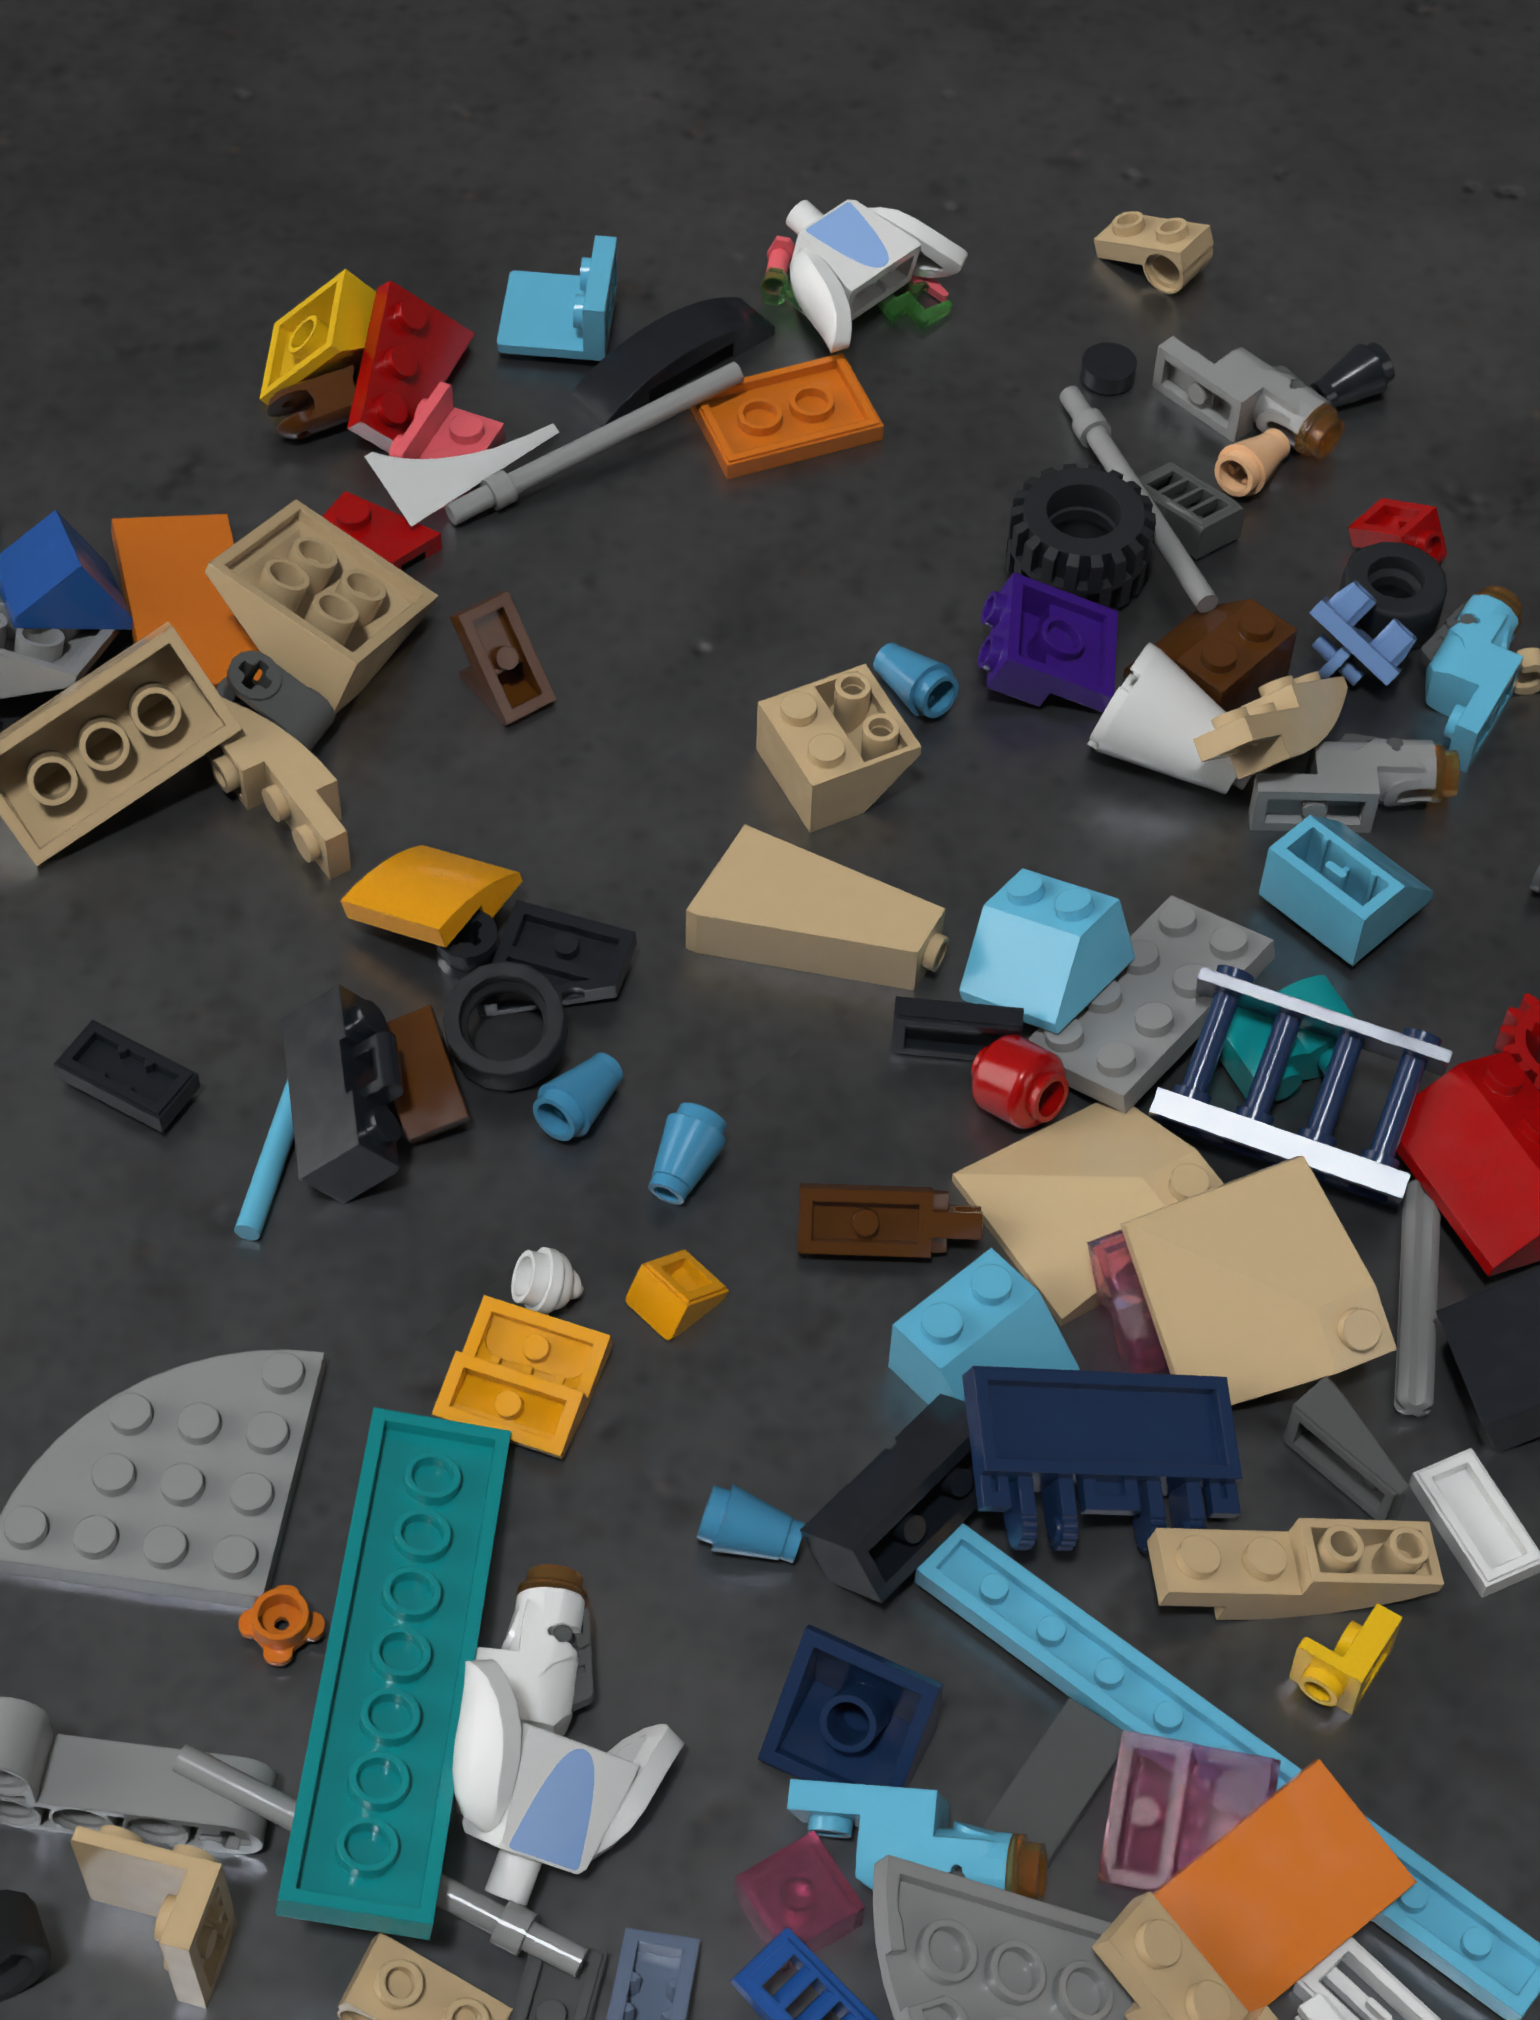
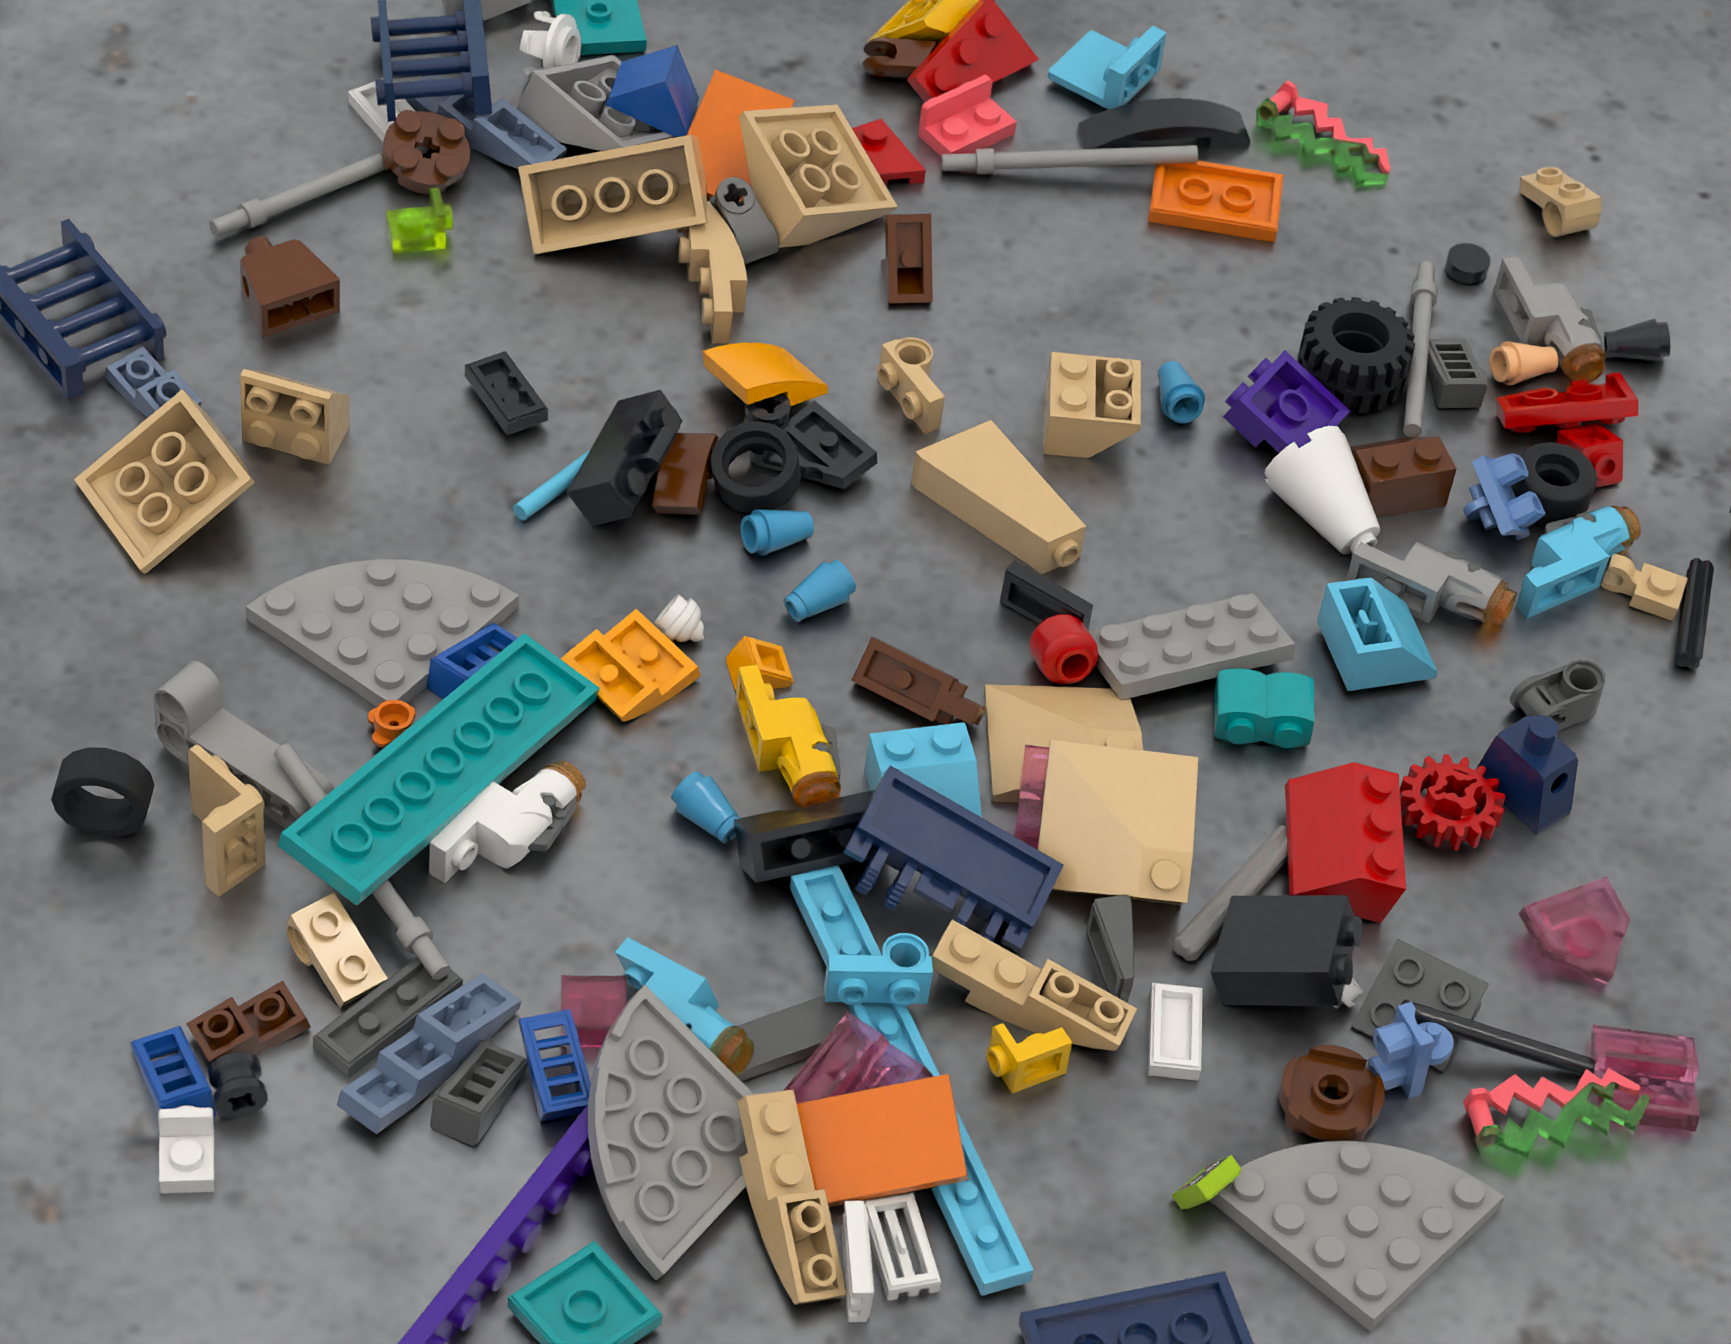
camera: 25 degrees right, 5 degrees down
white sticker [364,423,559,527] -> none
white torso [452,1659,685,1906] -> none
dark blue slope [758,1624,943,1788] -> none
white torso [786,199,969,353] -> none
medium azure slope [959,868,1135,1034] -> none
dark blue fence [1149,965,1453,1209] -> none
tan slope [1193,671,1348,780] -> none
none -> blue slope [427,623,517,699]
none -> yellow plate [736,664,841,807]
none -> medium azure plate [824,933,933,1006]
none -> tan plate [877,337,945,434]
none -> red wing [1496,372,1639,432]

